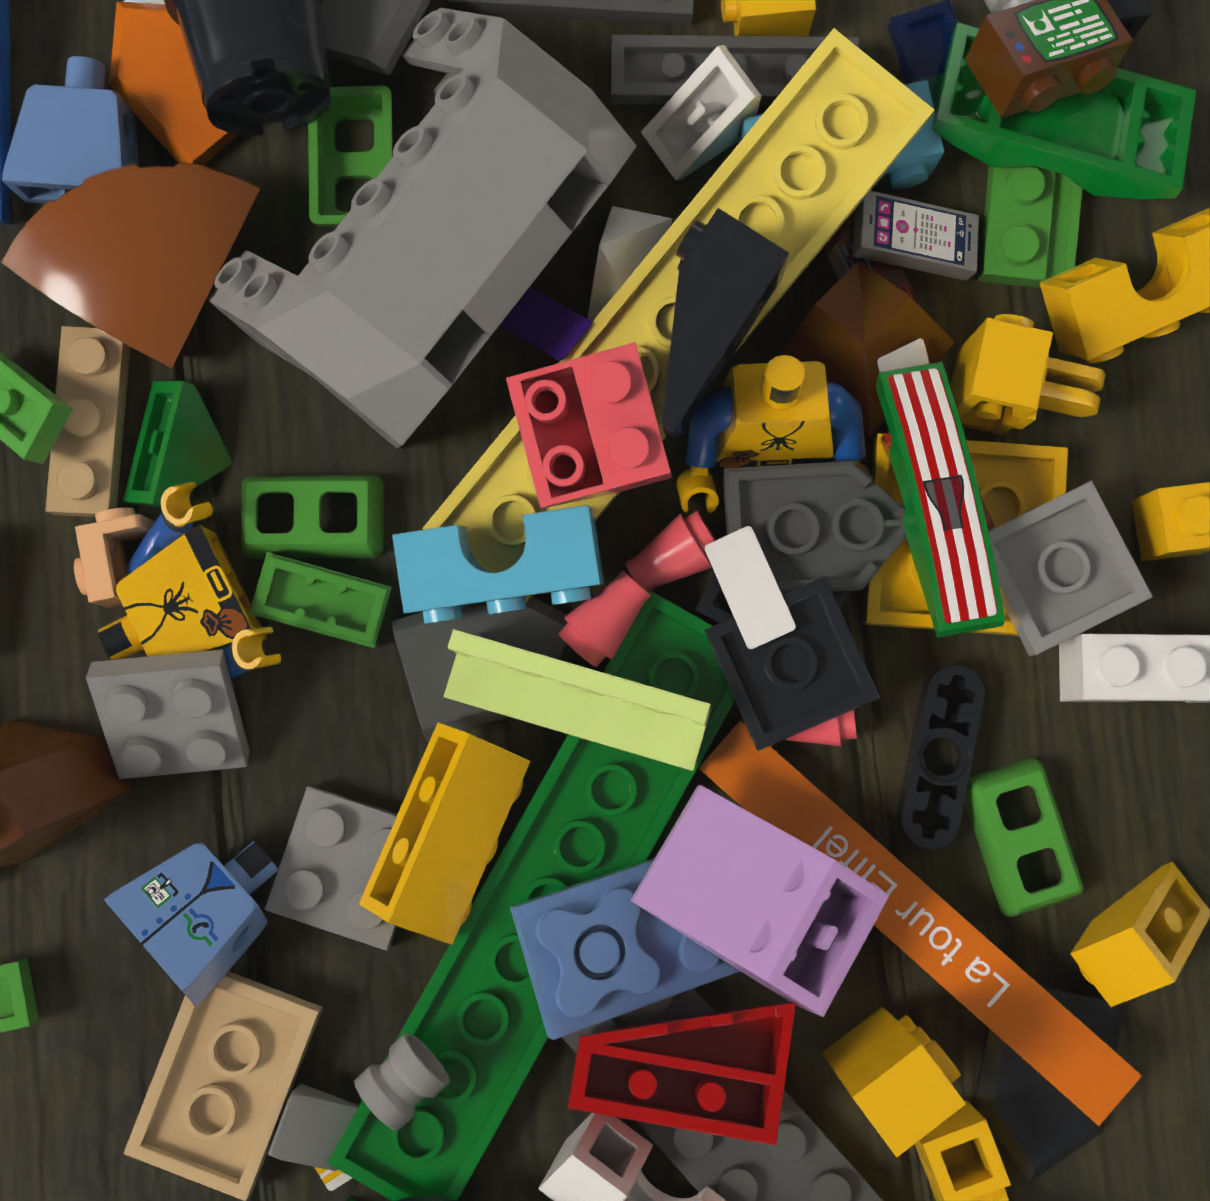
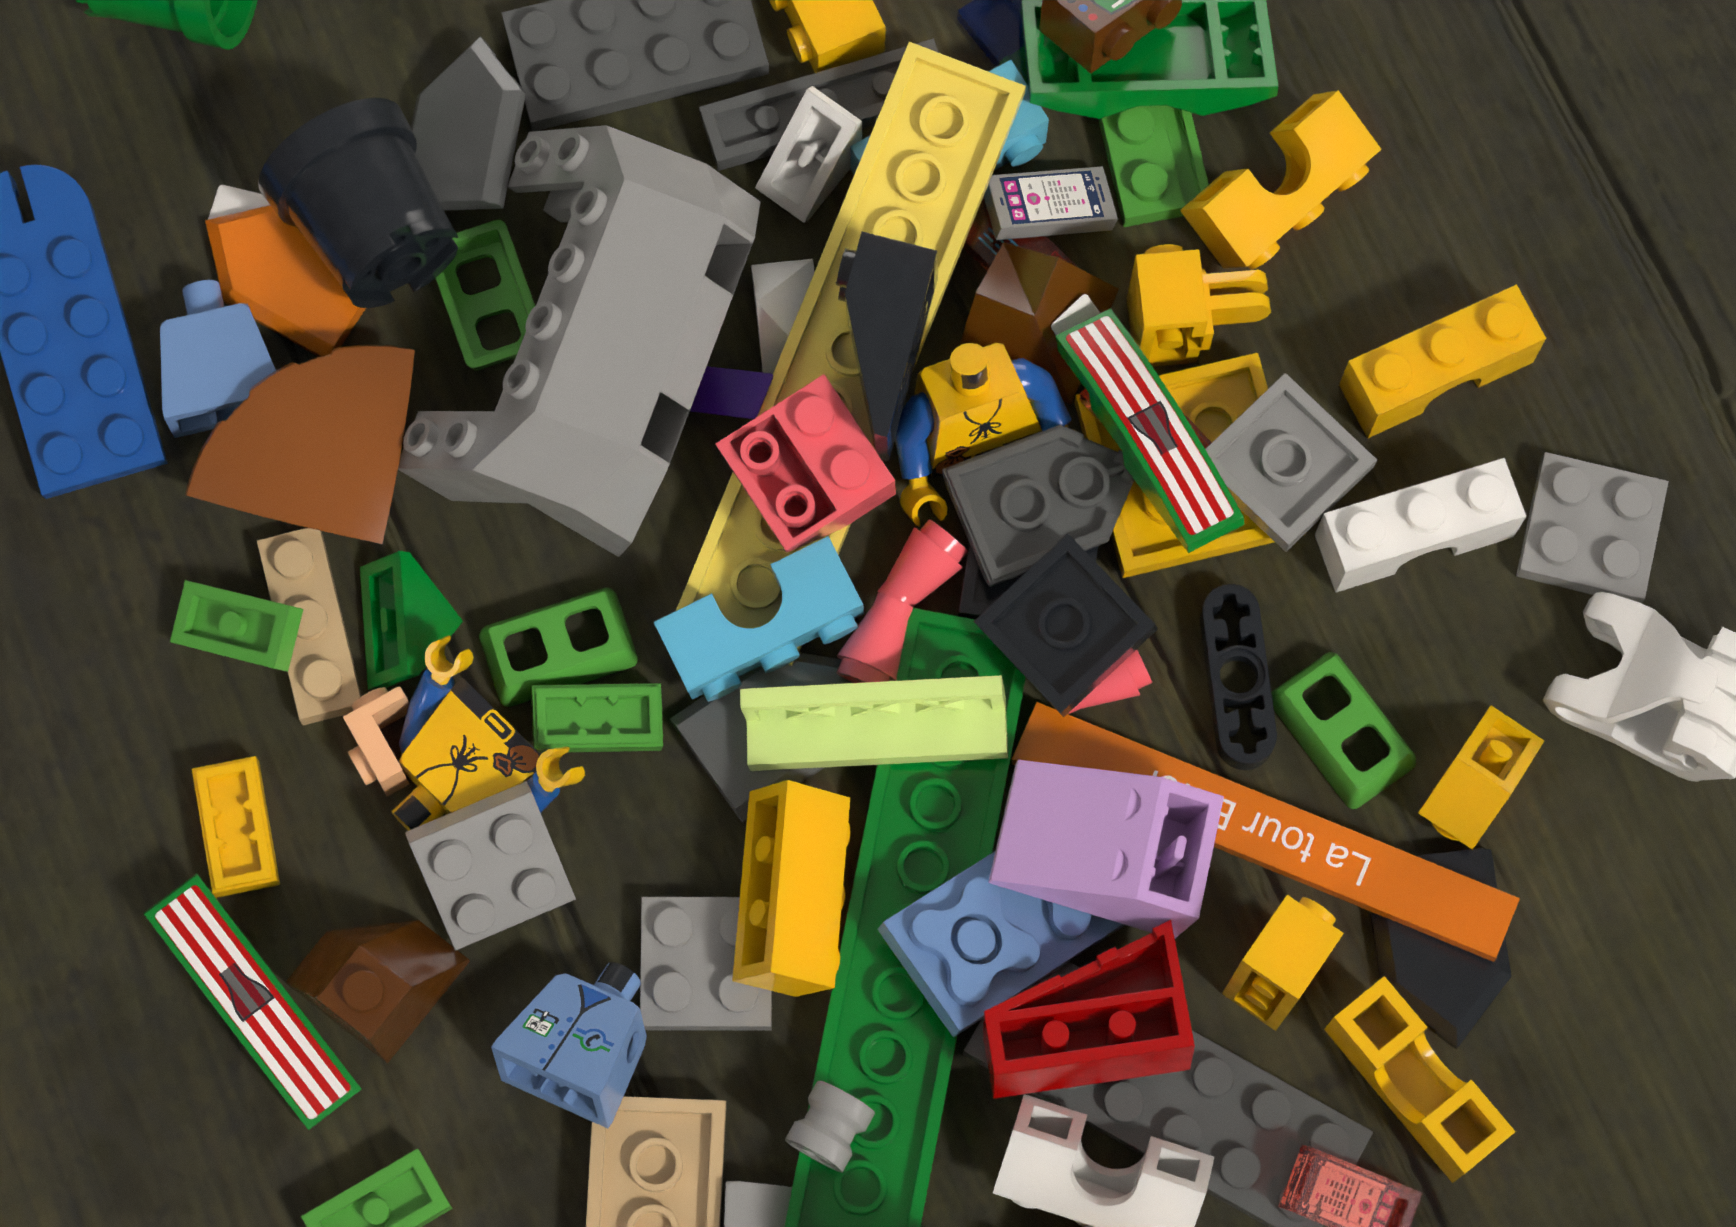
camera: 20 degrees left, 10 degrees down
white sticker [705,526,796,649] -> none

